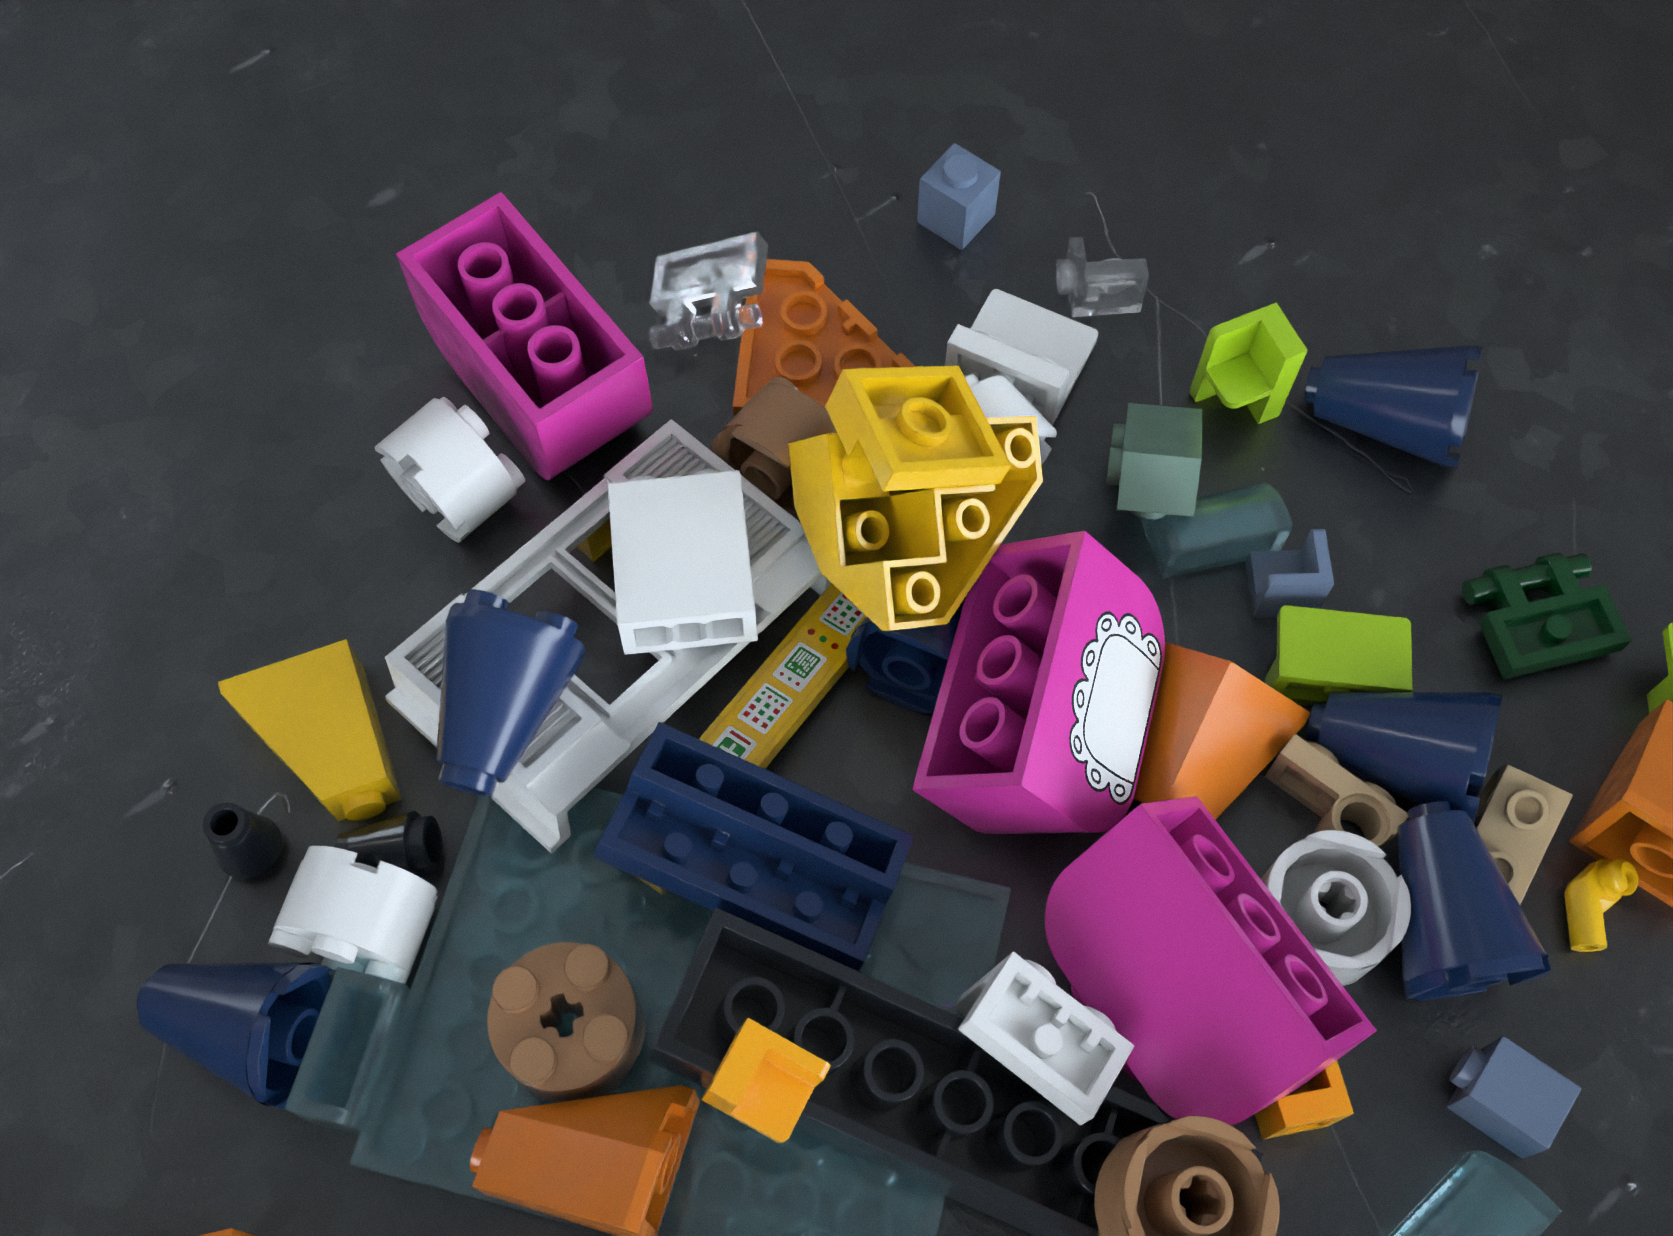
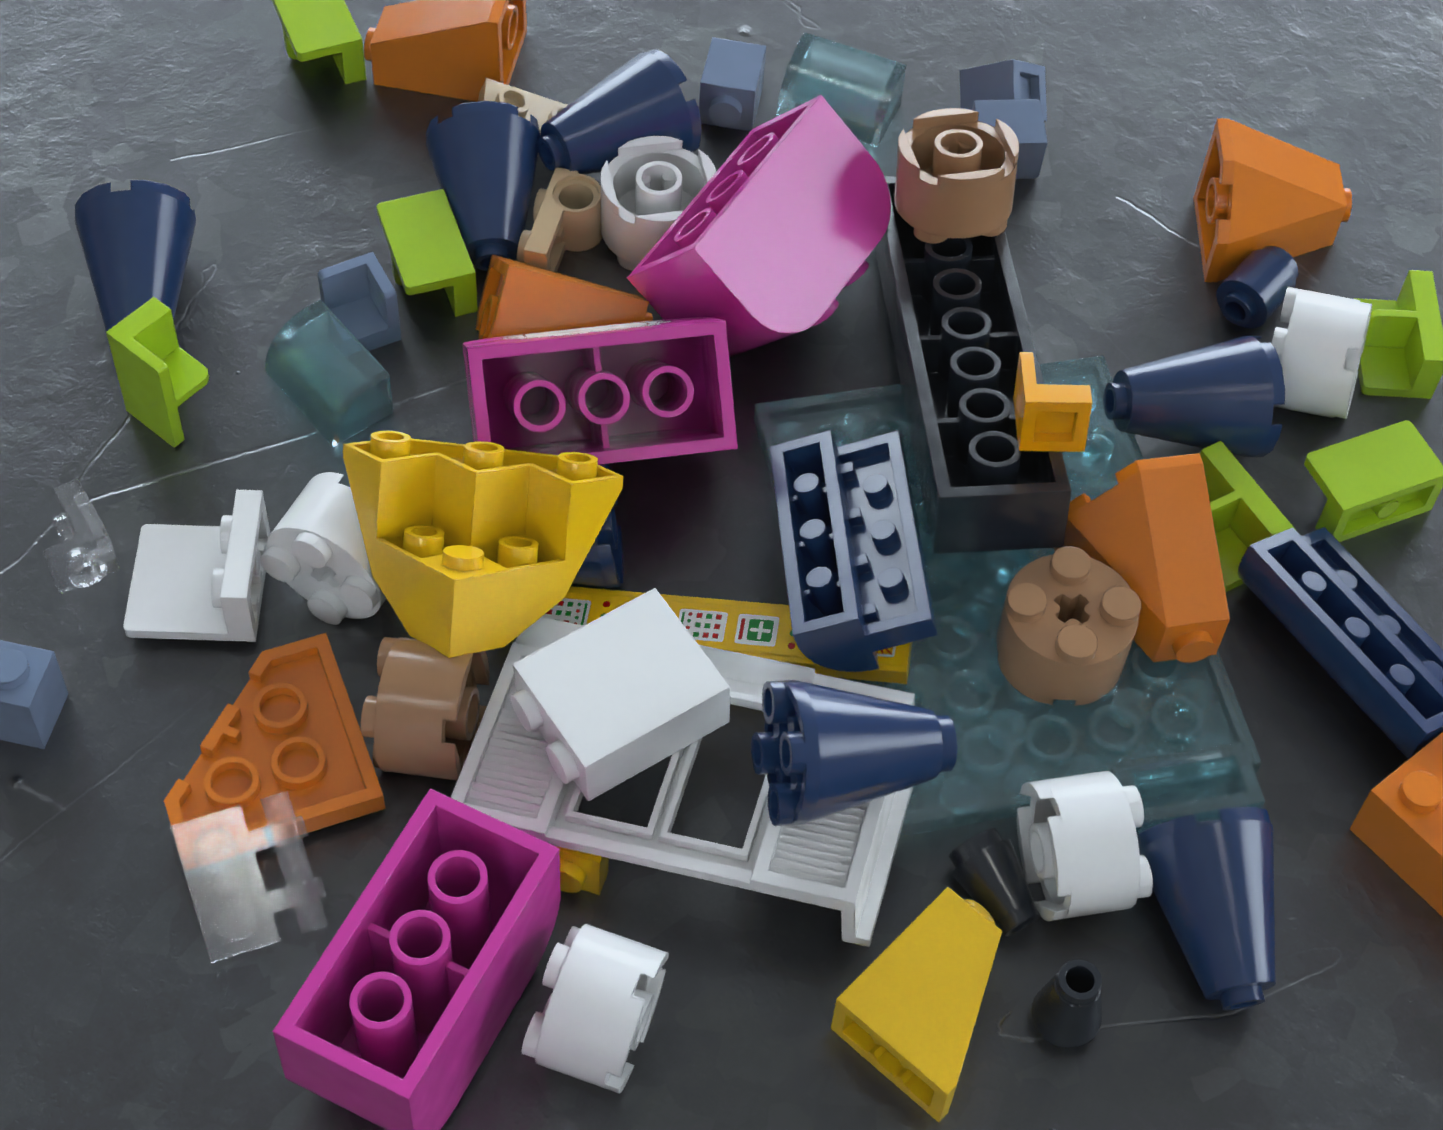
camera: 120 degrees left, 10 degrees down
yellow plate [825,366,1011,491] -> none
white bracket [955,951,1135,1125] -> none
sand green brick [1106,403,1202,519] -> none
dark green plate [1462,553,1632,679] -> none
yellow arm [1564,859,1639,952] -> none

